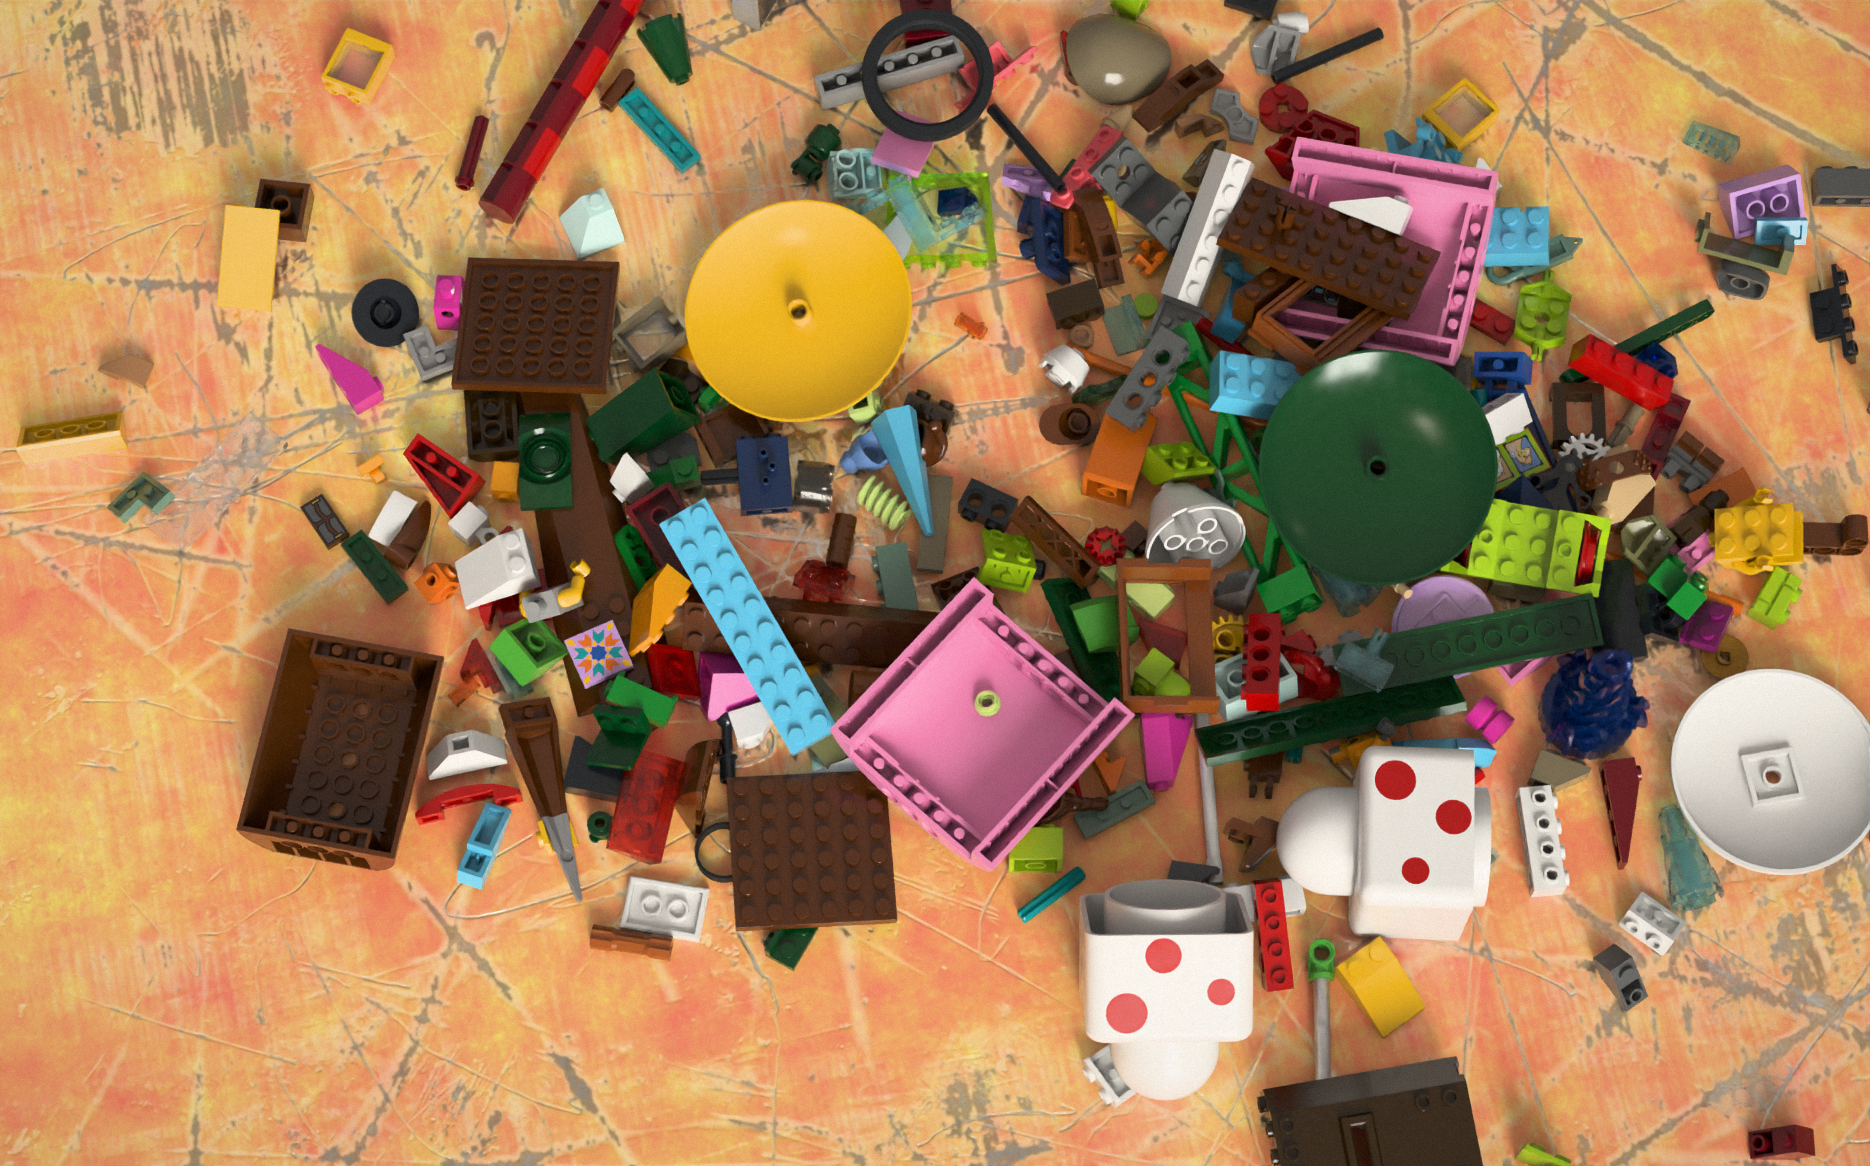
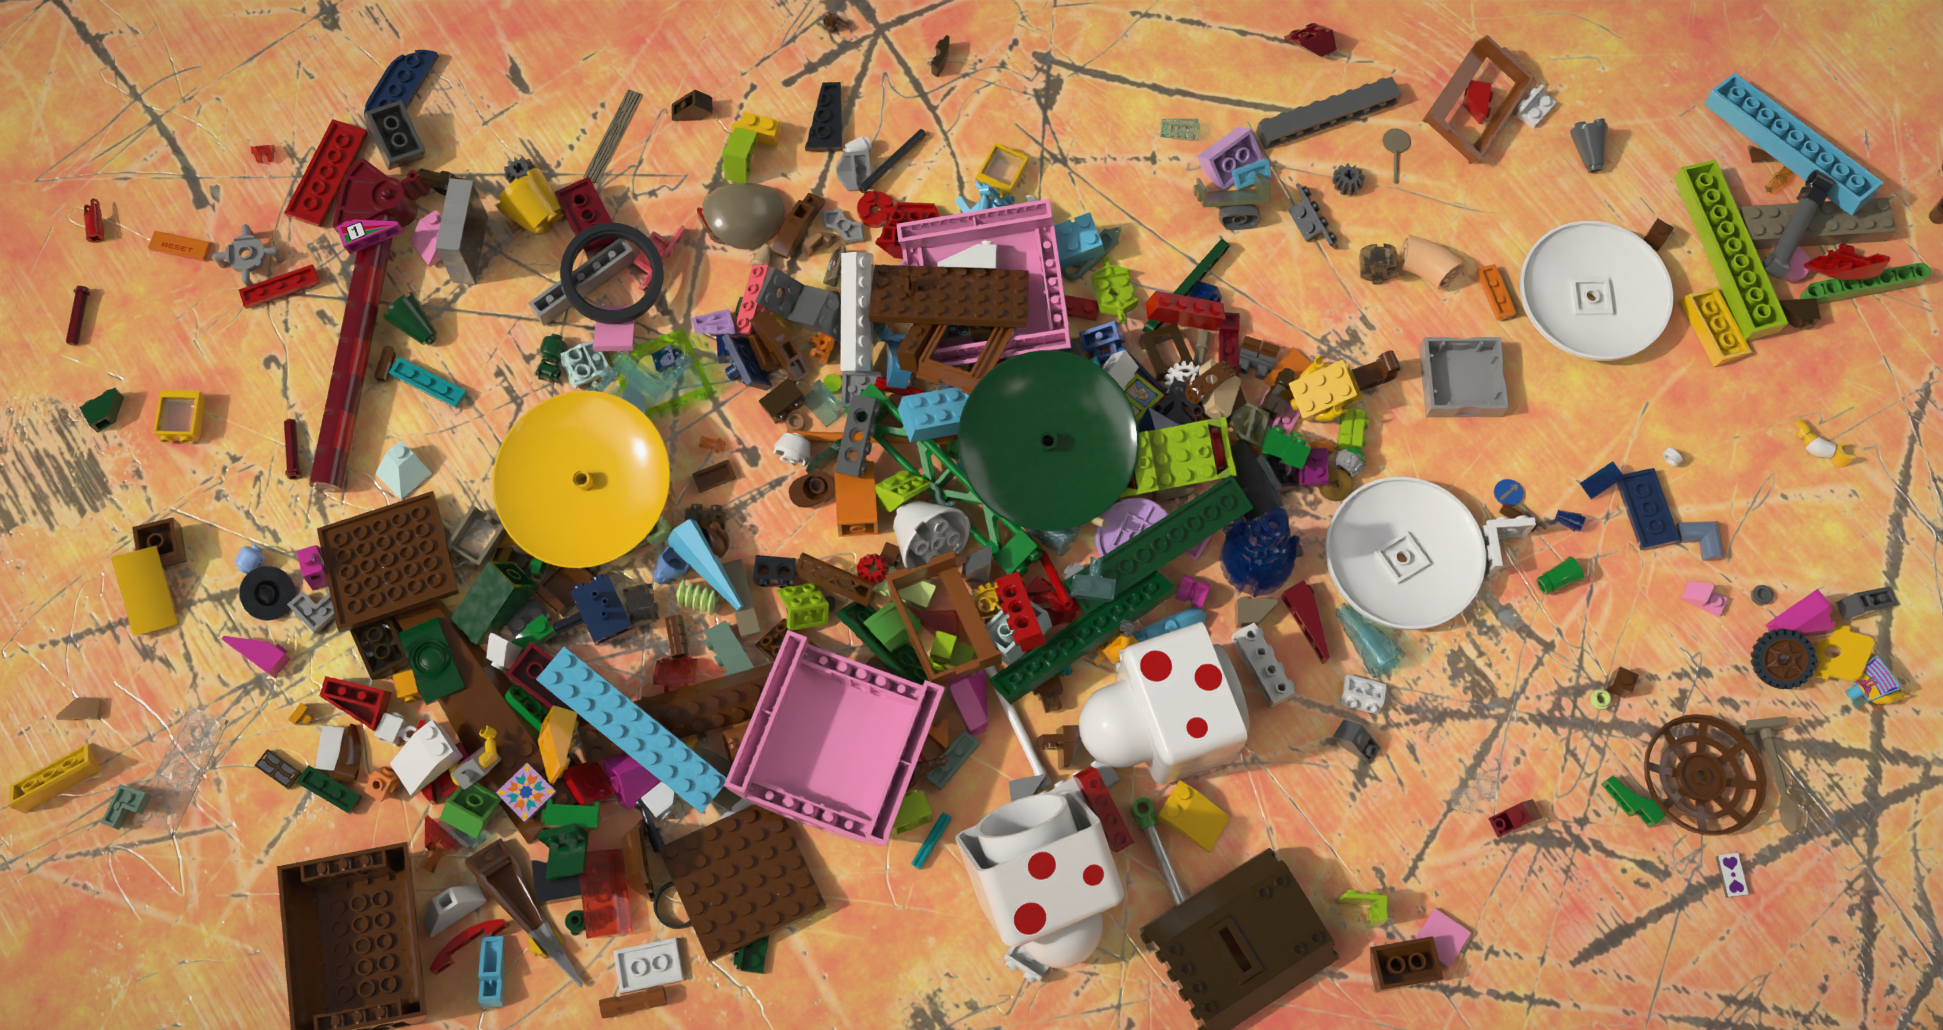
camera: 25 degrees left, 0 degrees up
yellowish green plate [974,690,1001,717] -> none
black piece [987,103,1066,192] -> none
none -> dark green slope [79,387,124,433]
none -> light blue head [234,544,266,574]
none -> reddish brown tile [692,459,737,493]
none -> red piece [1040,550,1073,608]
none -> light grey piece [1335,446,1366,477]

